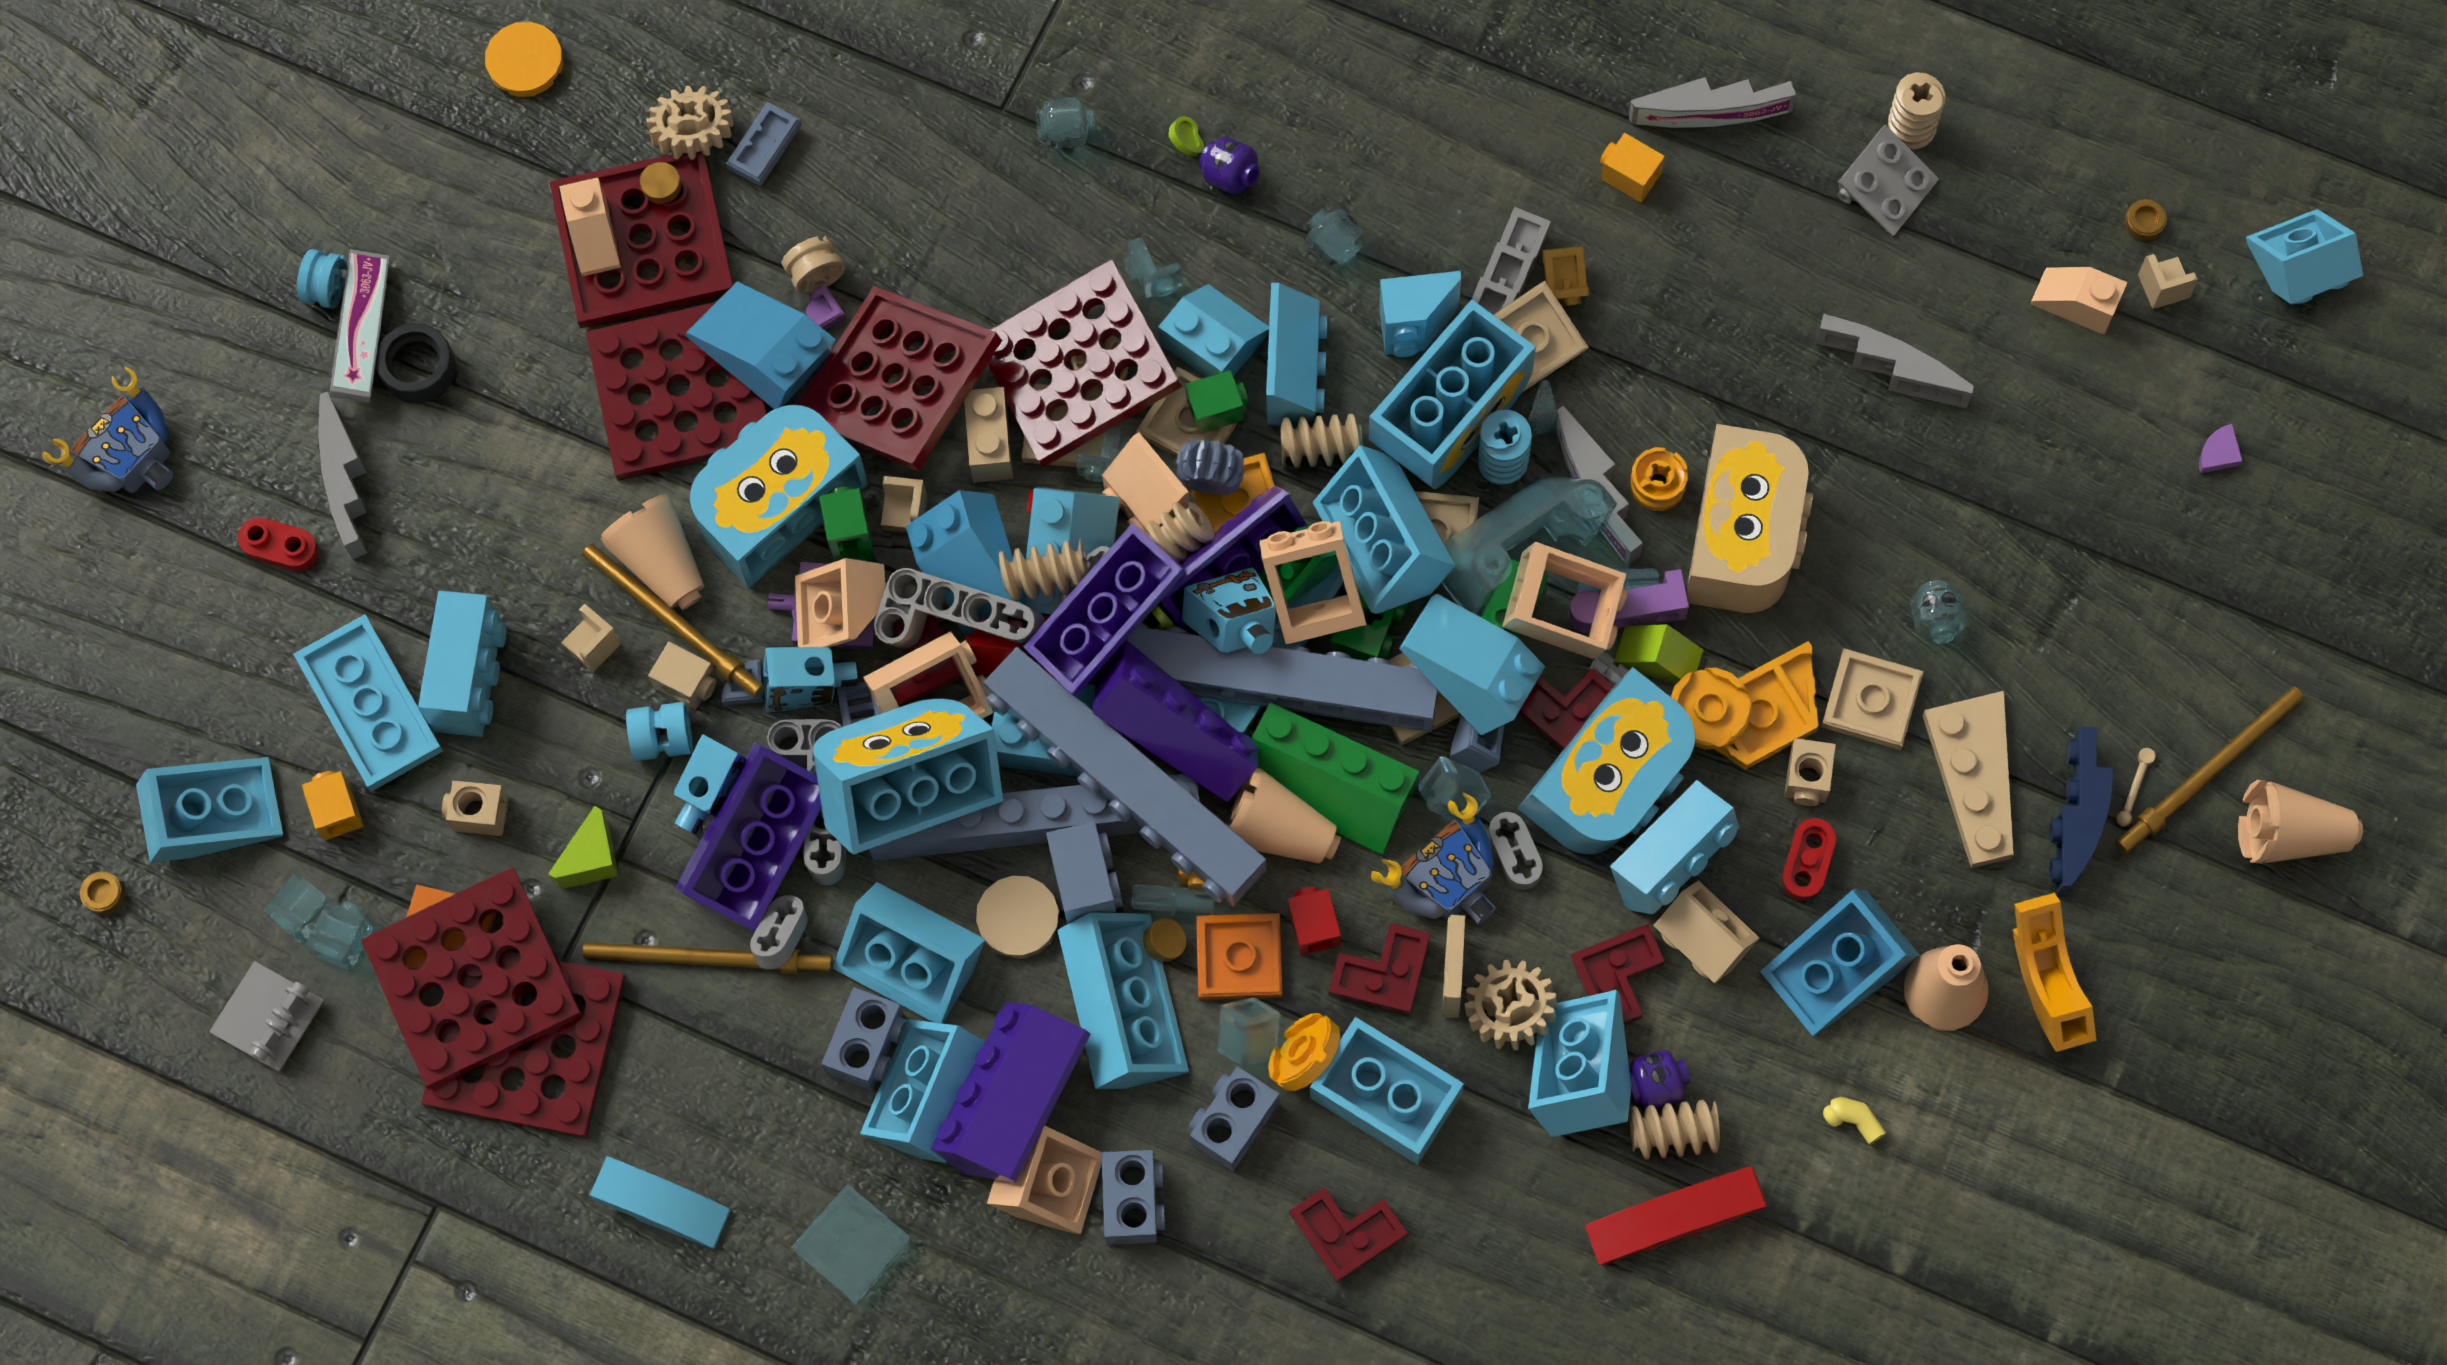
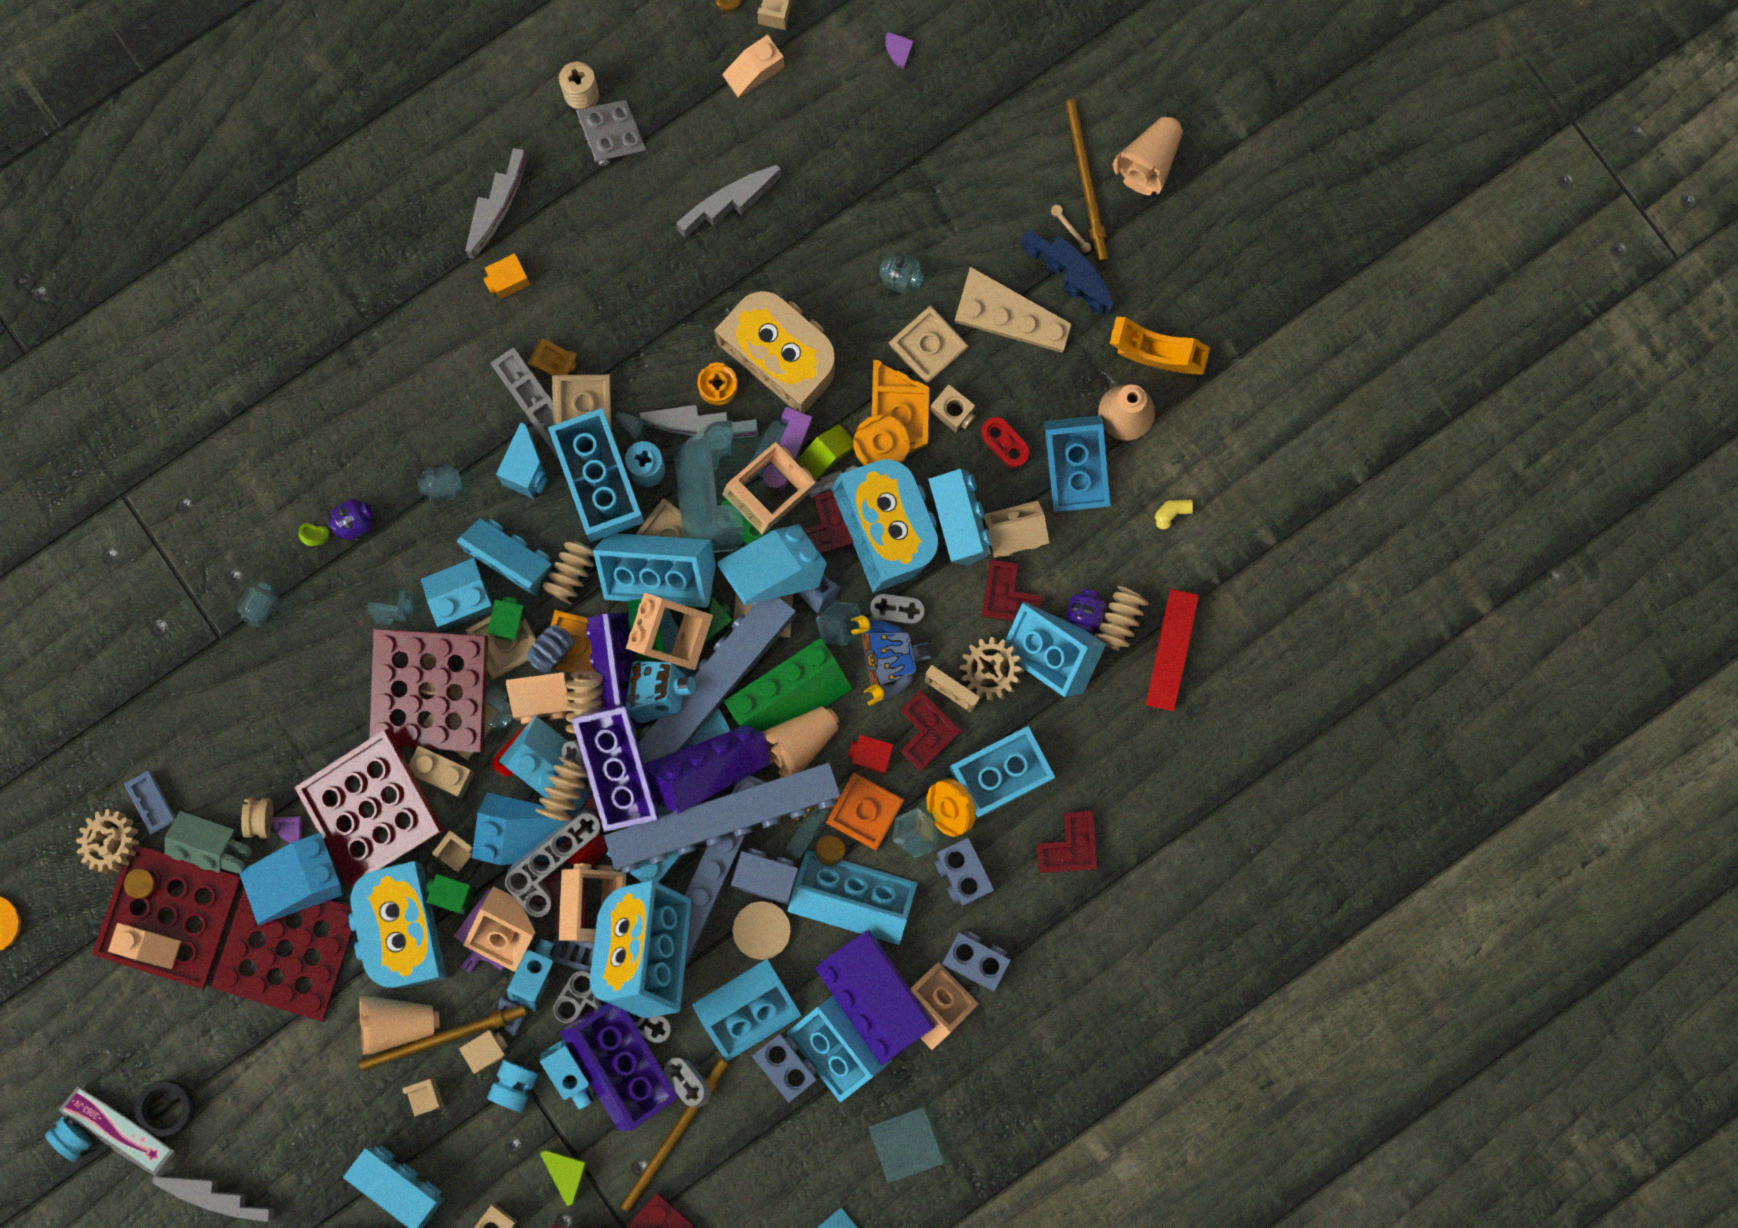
camera: 65 degrees left, 10 degrees up
none -> sand green hinge [165,811,252,873]

